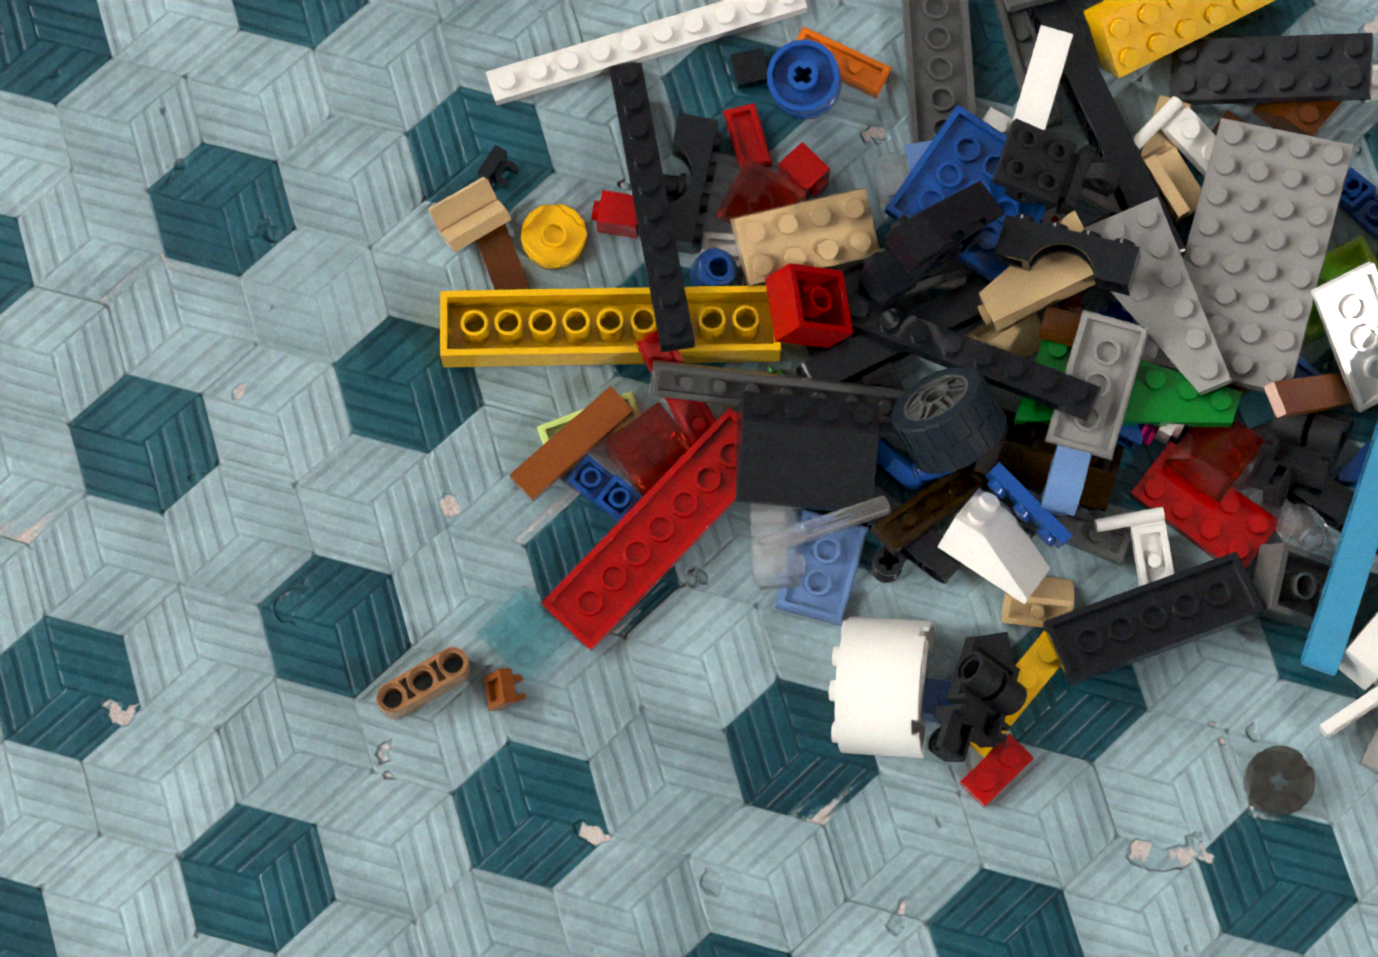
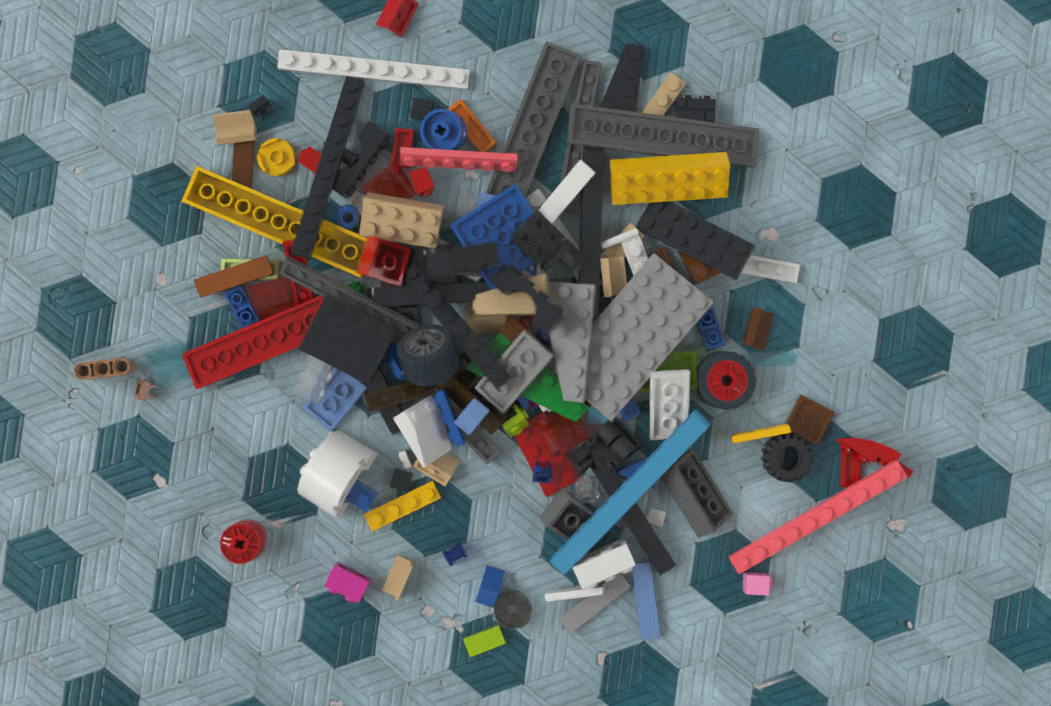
camera: 30 degrees right, 15 degrees up
clear axle [758,496,891,555] -> none
black bush [871,546,904,583] -> none
black plate [928,636,1027,763] -> none
red plate [960,733,1034,808] -> none
black plate [1043,551,1265,686] -> none
white plate [1094,507,1174,586] -> none
dark orange tile [1264,373,1352,418] -> none
none -> red wheel [220,519,267,564]
none -> dark pink brick [324,562,371,603]
none -> tan panel [382,554,415,601]
none -> white tile [398,449,413,469]
none -> coral plate [400,147,518,172]
none -> clear blue bush [443,542,468,566]
none -> lime tile [463,624,506,657]
none -> blue slope [475,565,505,608]
none -> lime bracket [502,404,529,438]
none -> clear blue tile [532,461,553,483]

